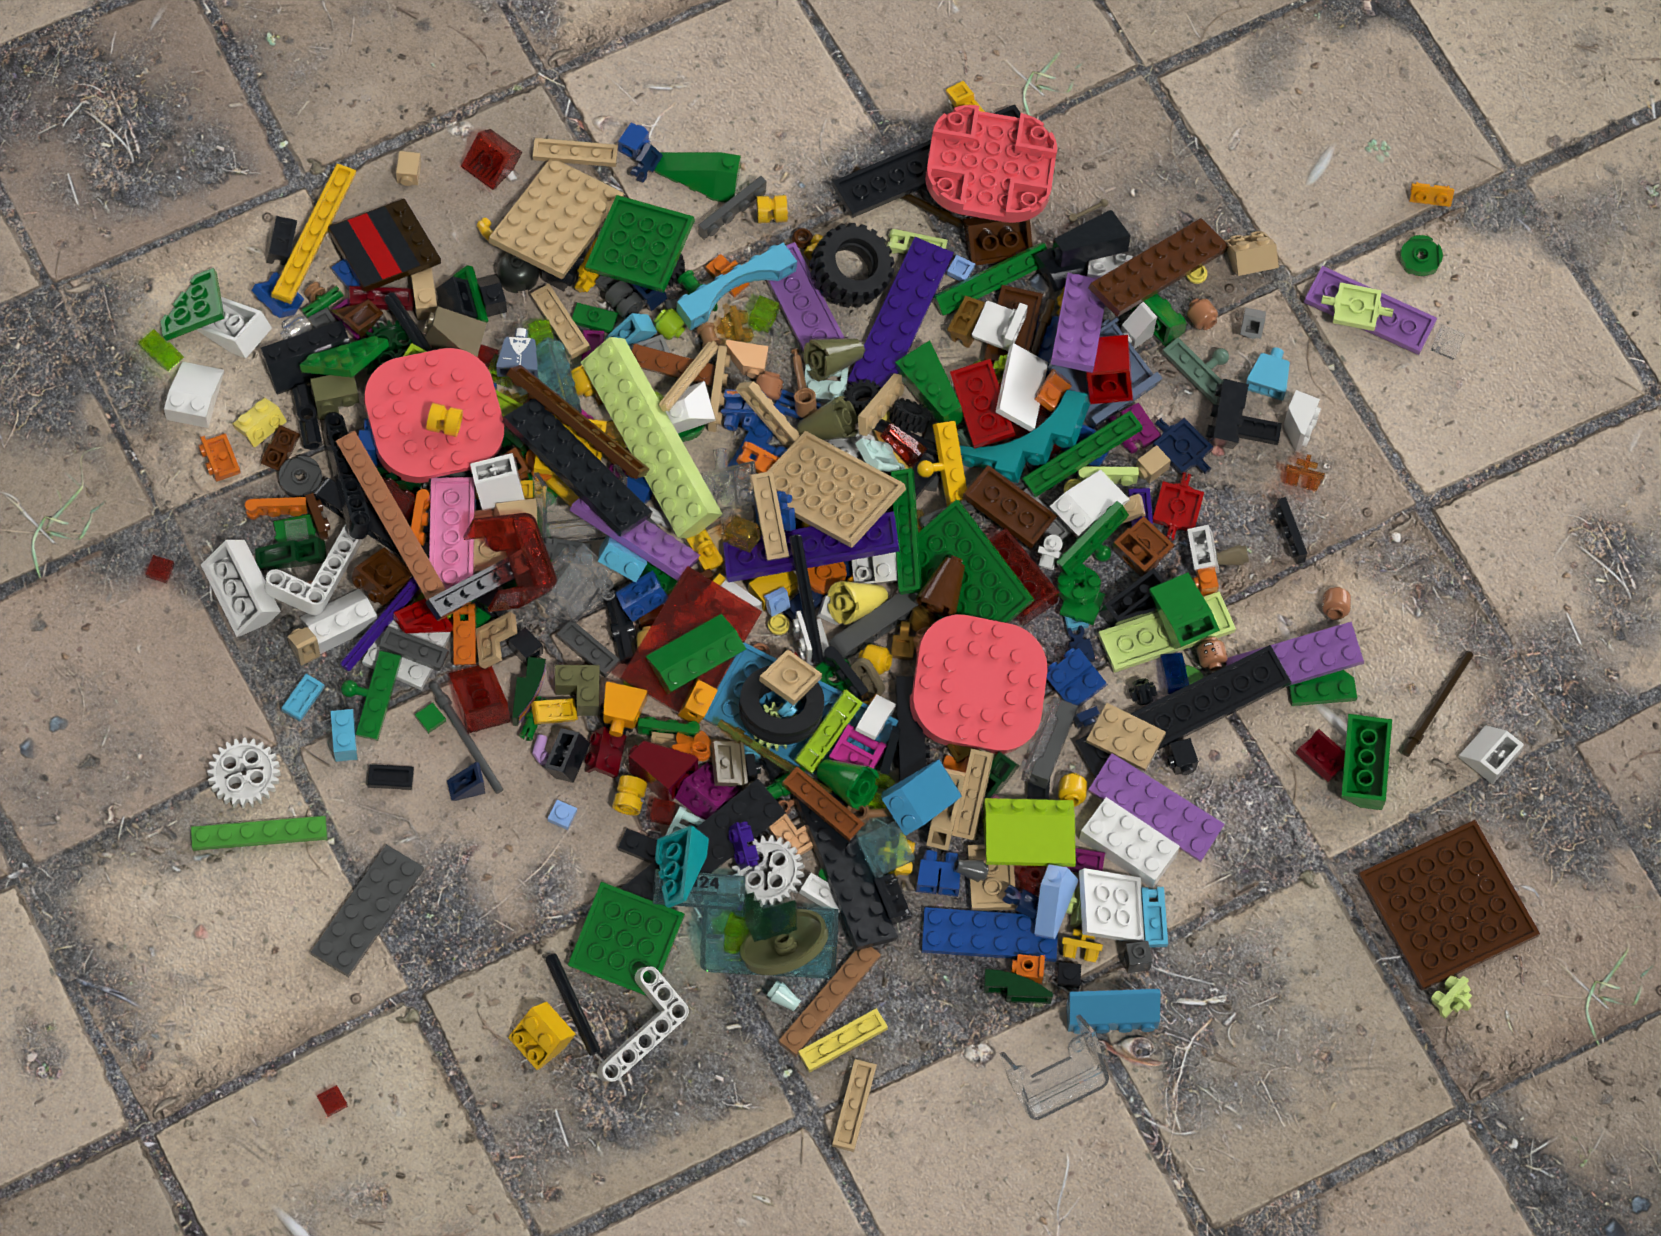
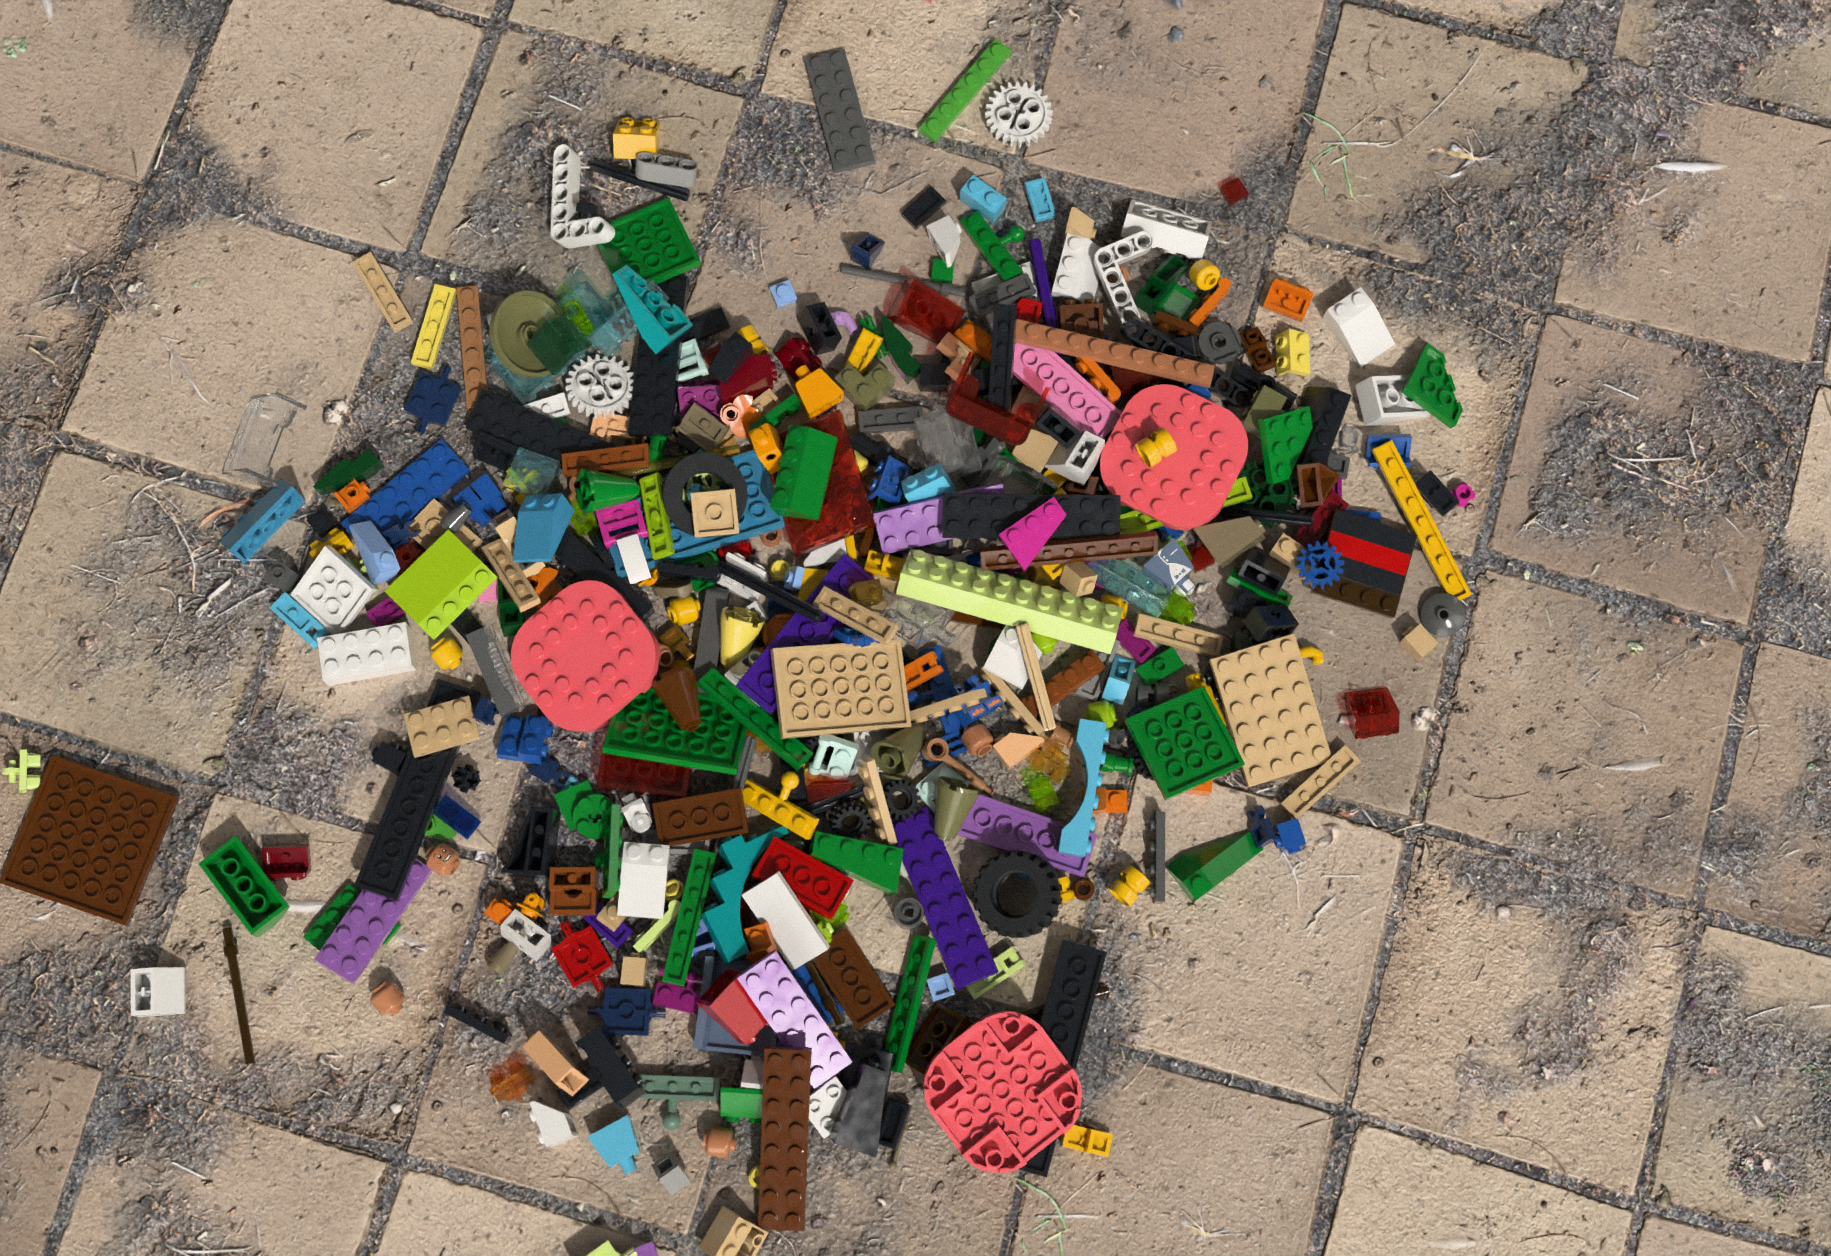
camera: 135 degrees right, 10 degrees up
clear neon green slope [138,329,184,371] -> none
green pin [301,286,344,320] -> none
medium nougat bush [304,282,325,302] -> none
dark purple hinge [729,821,759,870] -> none
pearl gold hinge [947,296,985,348] -> none
white bracket [972,301,1028,351] -> none
medium lavender plate [1088,753,1225,862] -> none
yellowish green plate [1098,591,1236,673] -> none
green slope [1149,572,1220,649] -> none
none -> dark blue plate [404,365,462,435]
none -> light orange hinge [516,893,545,920]
none -> light nougat brick [522,1030,589,1097]
none -> black plate [576,202,606,219]
none -> light grey beam [635,152,697,188]
none -> black slope [708,331,754,384]
none -> black tile [879,1098,912,1150]
none -> dark grey wheel [894,898,924,930]
none -> white slope [927,215,961,268]
none -> dark pink wing [999,497,1067,572]
none -> black slope [1035,406,1081,449]
none -> tan brick [1059,562,1098,597]
none -> yellow head [1189,259,1221,291]
none -> black brick [1243,604,1299,641]
none -> blue gear [1296,541,1344,590]
none -> dark grey dish [1420,593,1465,637]
none -> dark pink plate [1450,482,1475,507]

